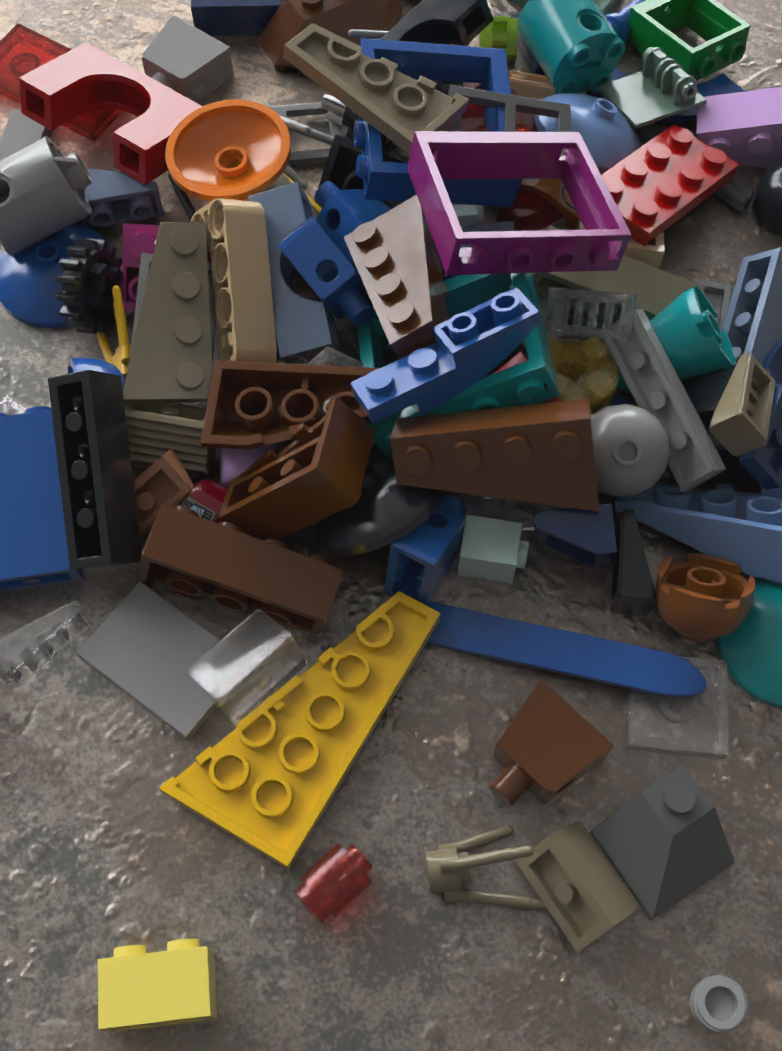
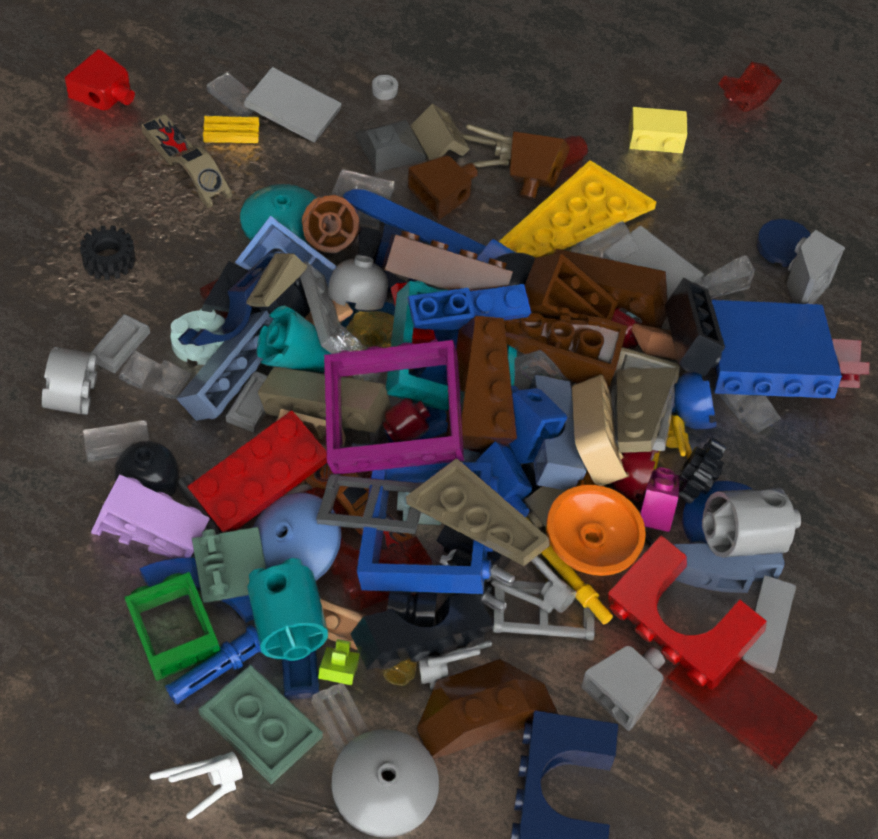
camera: 175 degrees left, 10 degrees down
none -> reddish brown torso [510,131,570,200]

